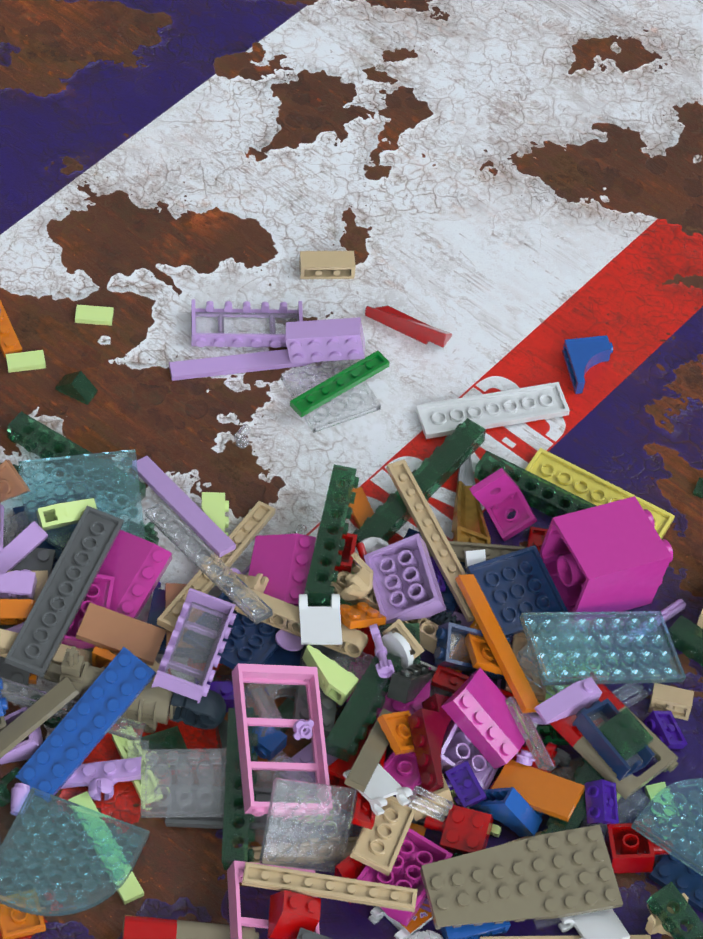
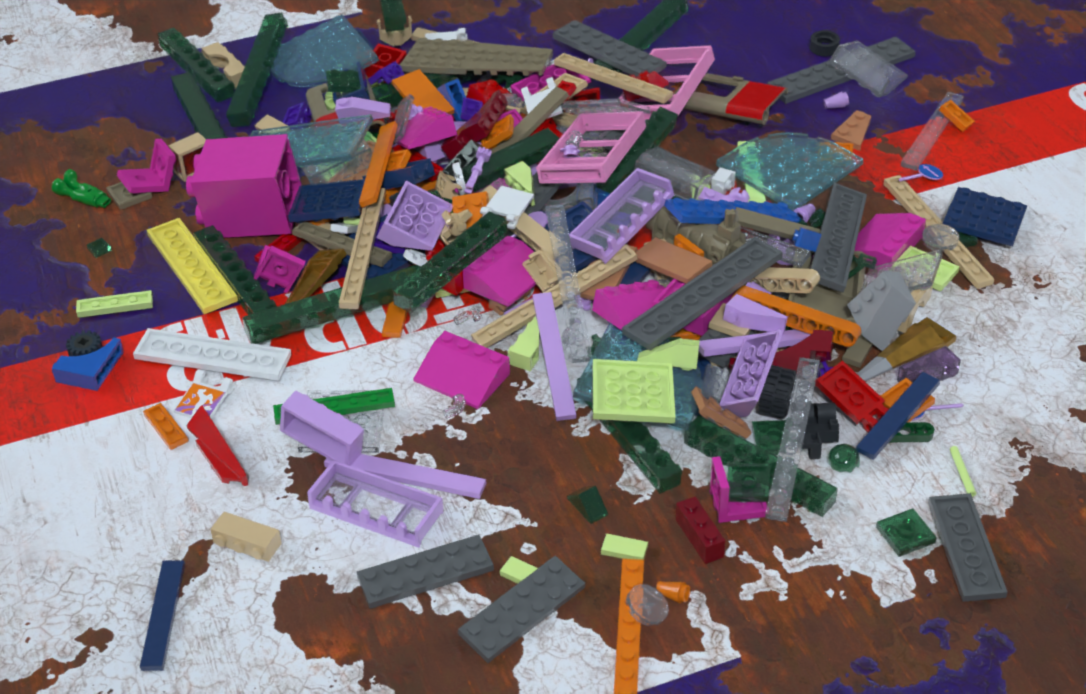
camera: 145 degrees left, 10 degrees down
none -> black wheel [66,330,103,356]
none -> yellowish green plate [76,290,153,318]
none -> dark blue tile [140,560,185,671]
none -> orange tile [143,403,189,450]
none -> flag [173,369,235,419]
none -> dark grey plate [356,534,494,609]
none -> dark pink slope [413,331,510,409]
none -> dark grey plate [458,556,585,663]
none -> clear bush [564,130,584,149]
none -> yellowish green plate [592,359,676,423]
none -> white brick [711,168,736,195]

